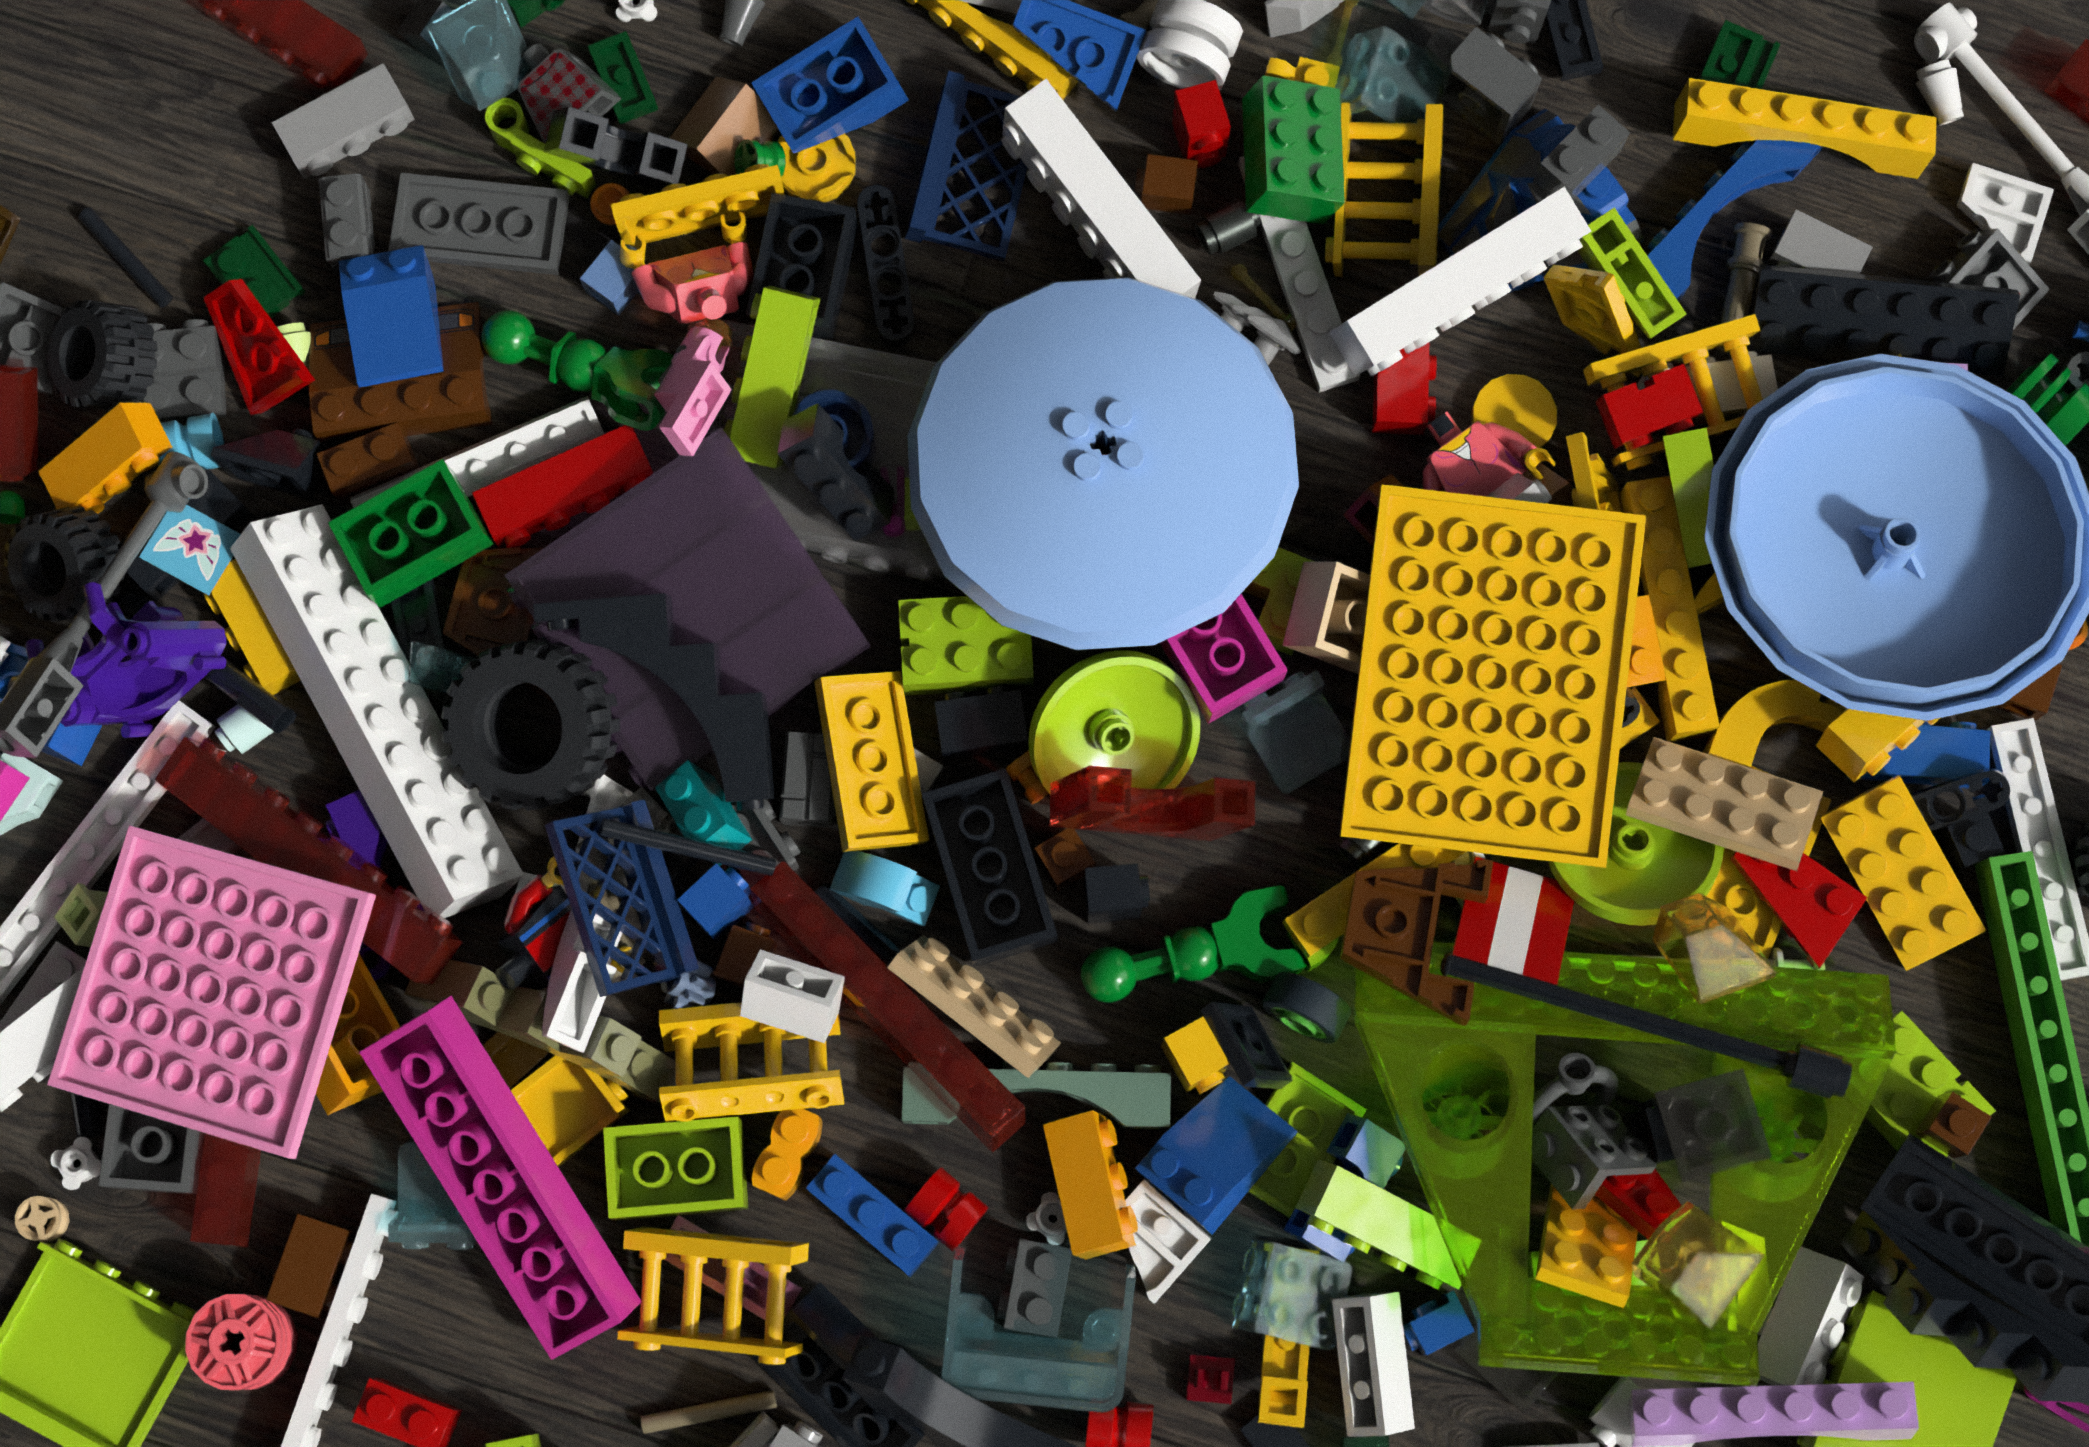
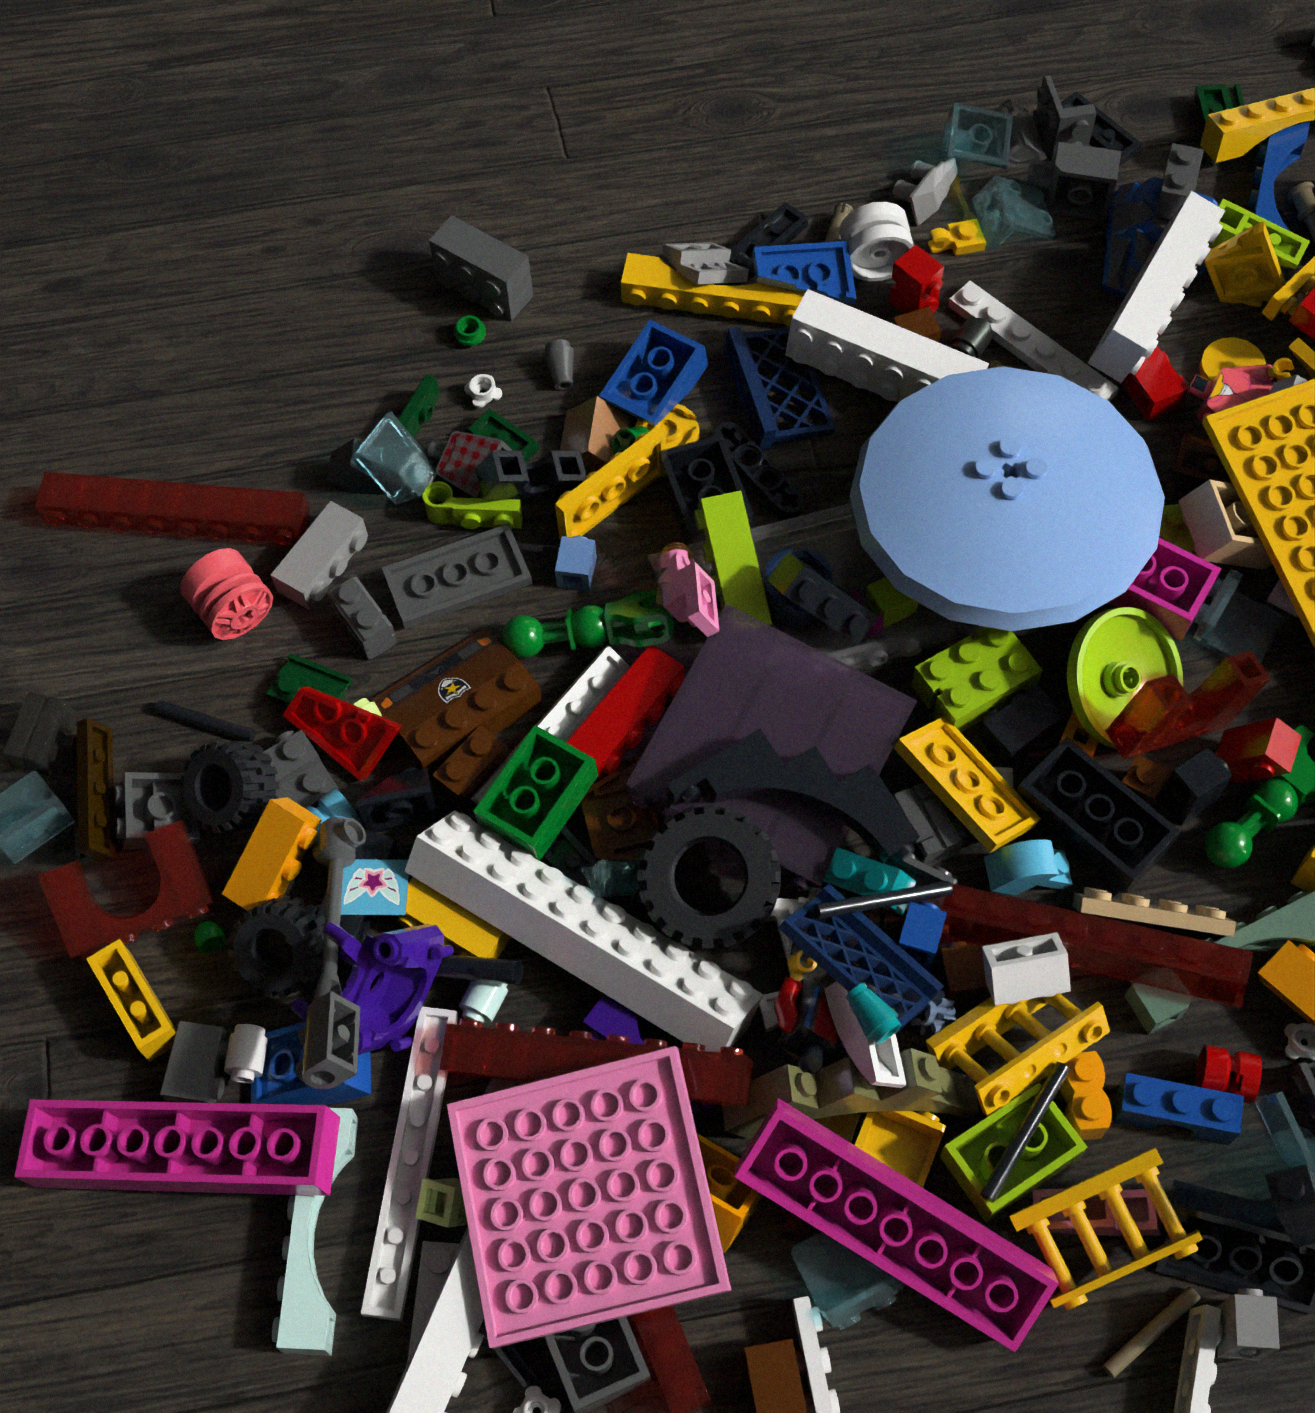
camera: 25 degrees left, 15 degrees down
blue slope [339,245,444,388] -> none
orange plate [590,183,630,225] -> none
coral torso [619,212,754,324] -> none
green brick [1242,75,1345,225] -> none
yellow fence [1325,103,1444,277] -> none
none -> coral wheel [180,548,273,640]
none -> teal cone [845,983,902,1045]
none -> black bar [980,1061,1070,1203]
none -> red brick [1216,717,1302,784]

